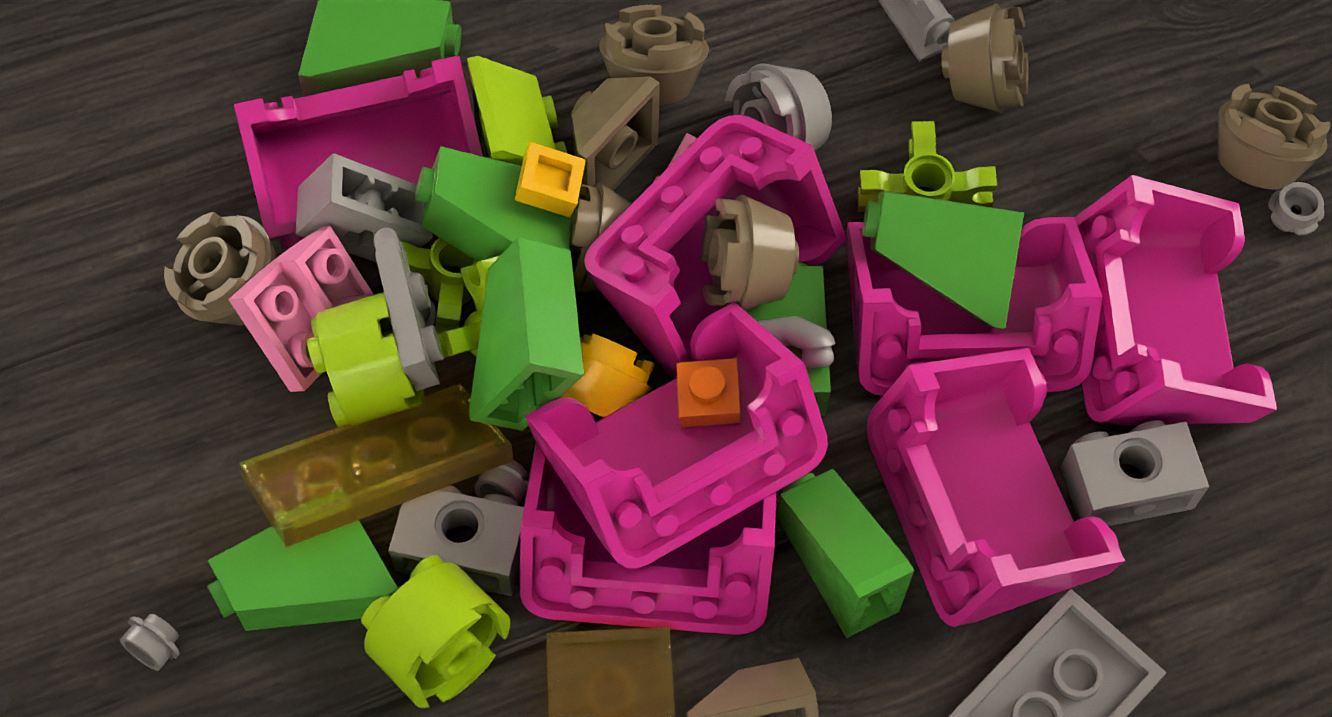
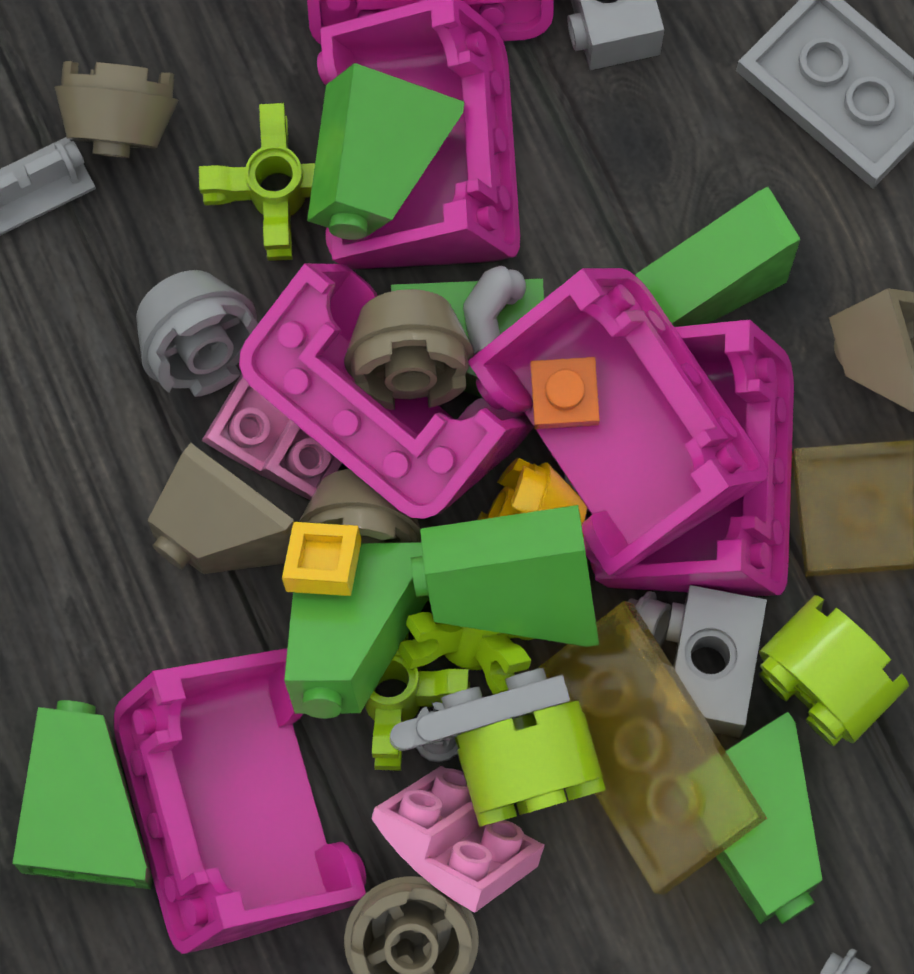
camera: 90 degrees left, 10 degrees up
light grey brick [296,153,432,262] -> none
lime slope [467,56,567,166] -> none
dark tan cone [599,5,709,105] -> none
dark pink windscreen [867,348,1125,627] -> none

